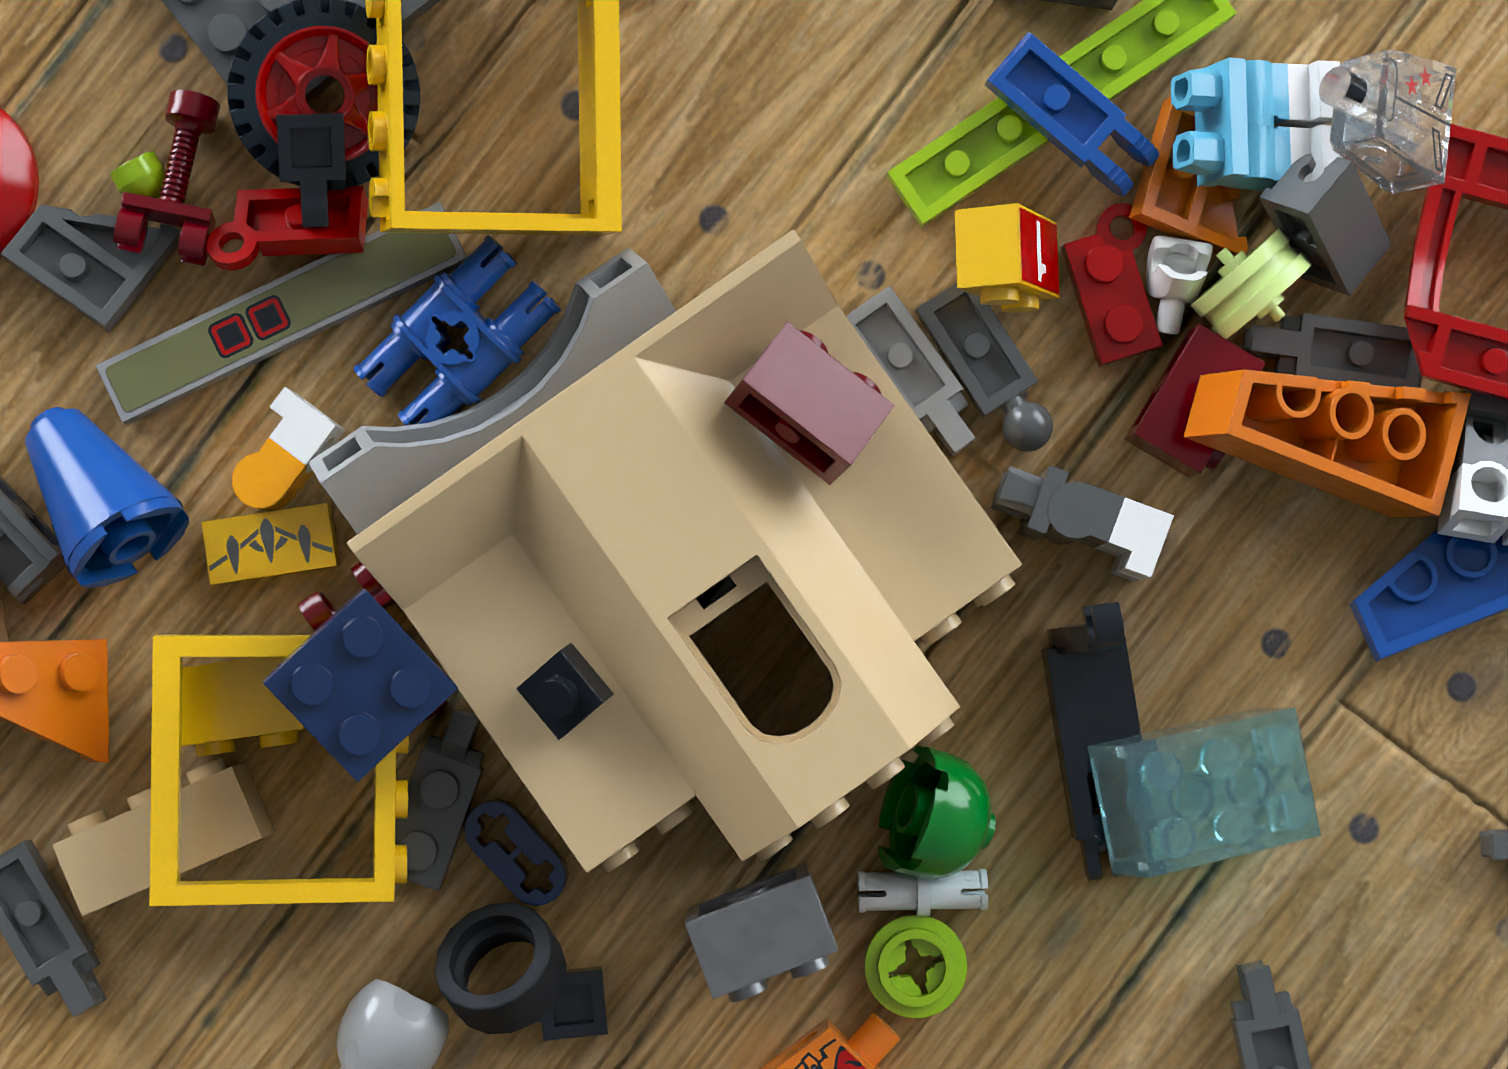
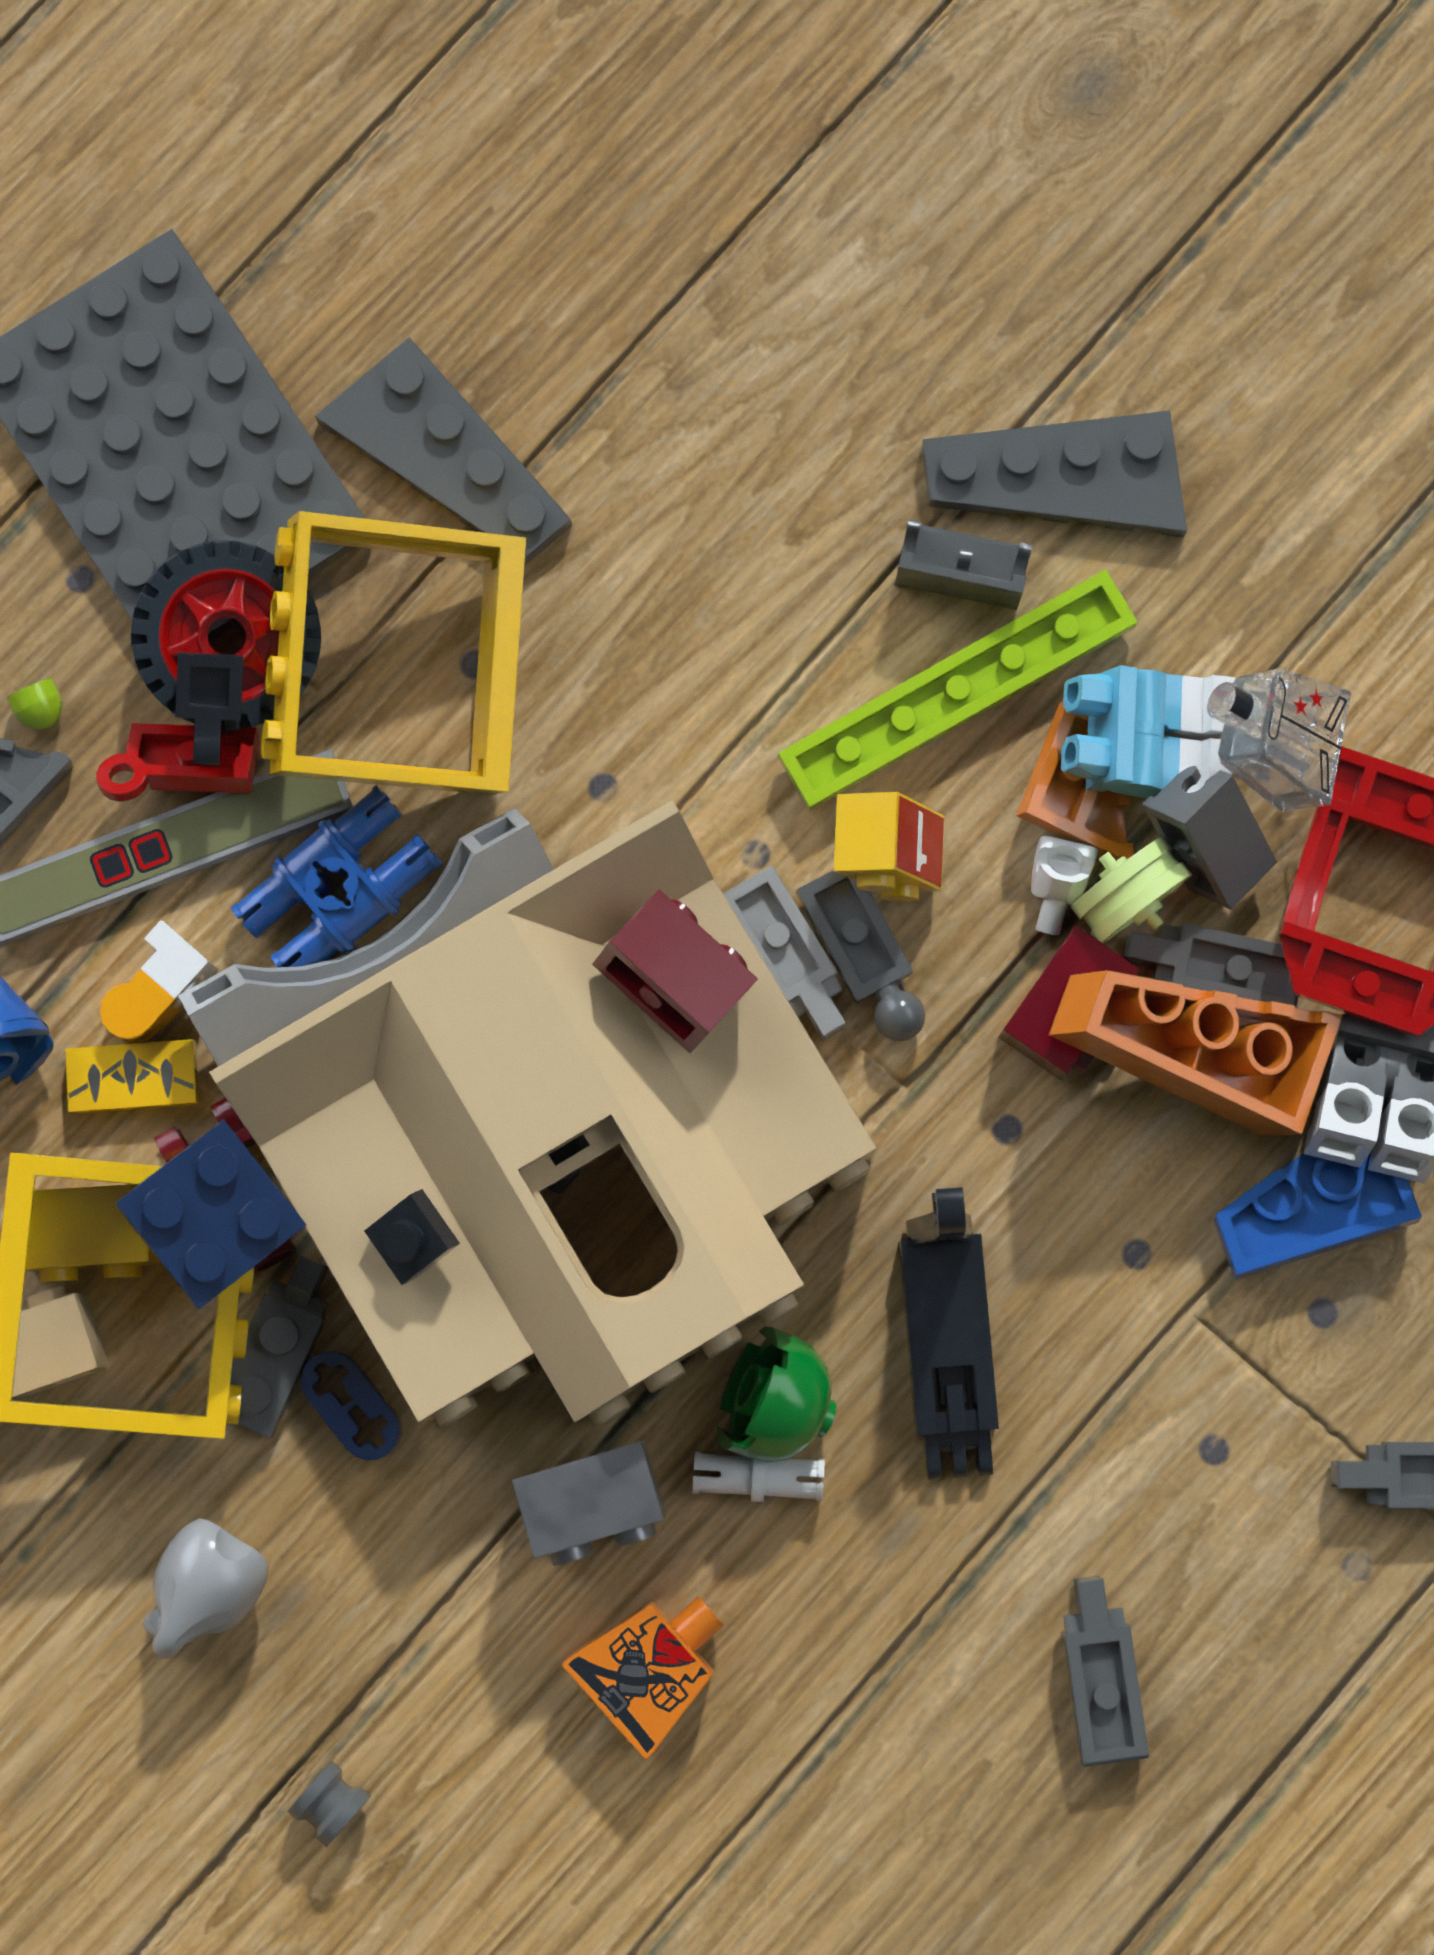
camera: 10 degrees right, 5 degrees down
dark red bar [113,89,221,266] -> none
black tyre [434,902,567,1034] -> none
black plate [536,966,608,1041] -> none
lime gear [865,915,967,1018] -> none
blue hinge [985,32,1160,197] -> none
dark grey hips [990,465,1174,582] -> none
red hinge [1061,203,1163,367] -> none
clear light blue brick [1088,707,1321,878] -> none

